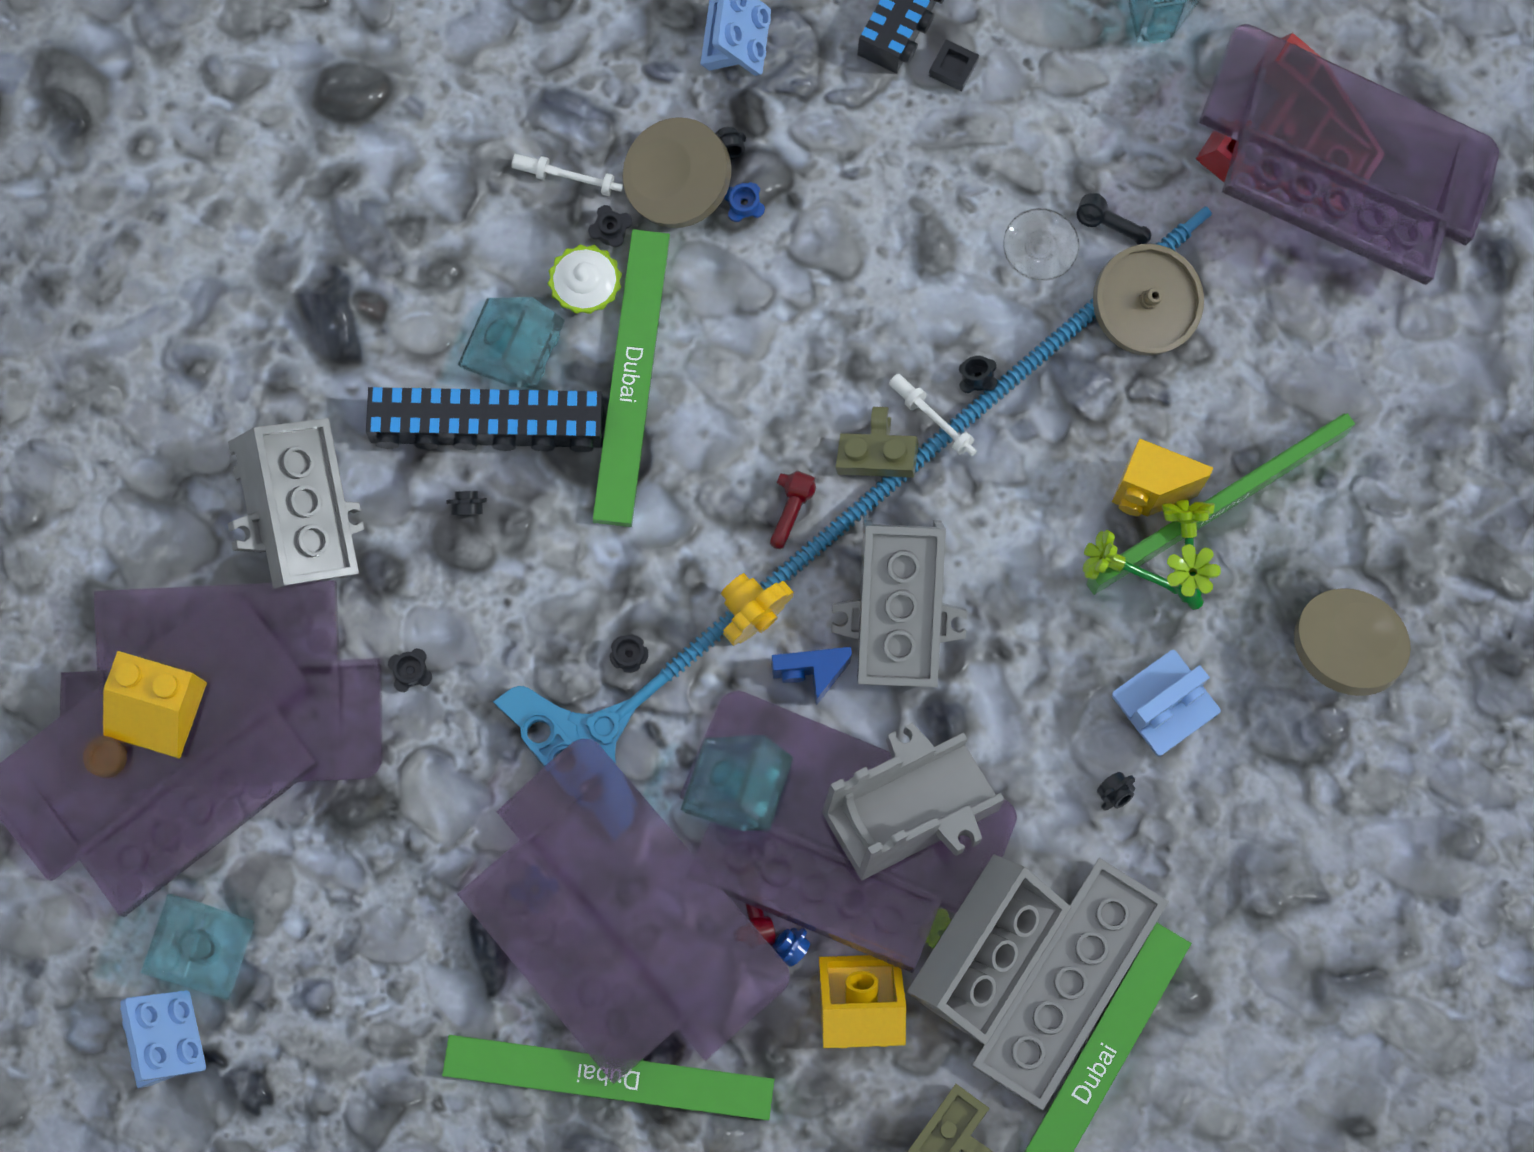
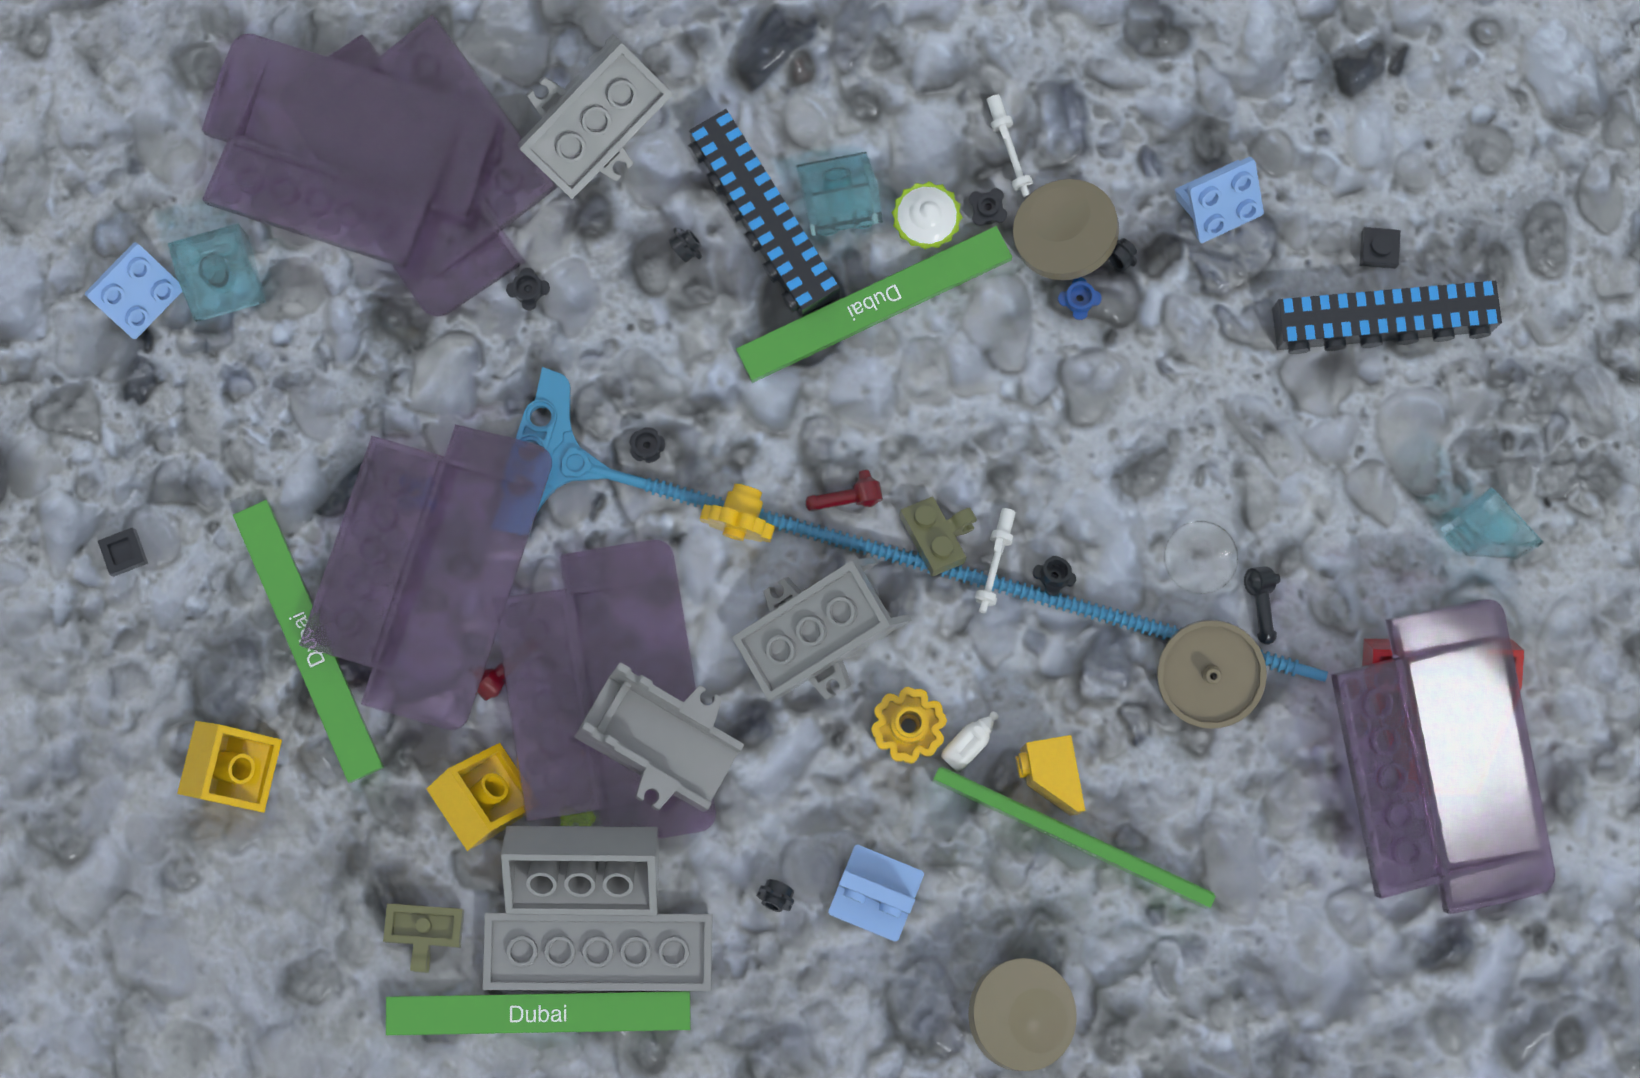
camera: 60 degrees right, 5 degrees up
clear orange tile [83,736,127,779] -> none
yellow slope [103,651,207,759] -> none
clear light blue slope [680,735,793,831] -> none
blue slope [771,647,852,705] -> none
blue plate [771,927,810,967] -> none
black plate [929,39,979,92] -> none
lime plant [1083,499,1221,610] -> none
none -> yellow plant [871,687,947,764]
none -> white piece [941,711,999,772]

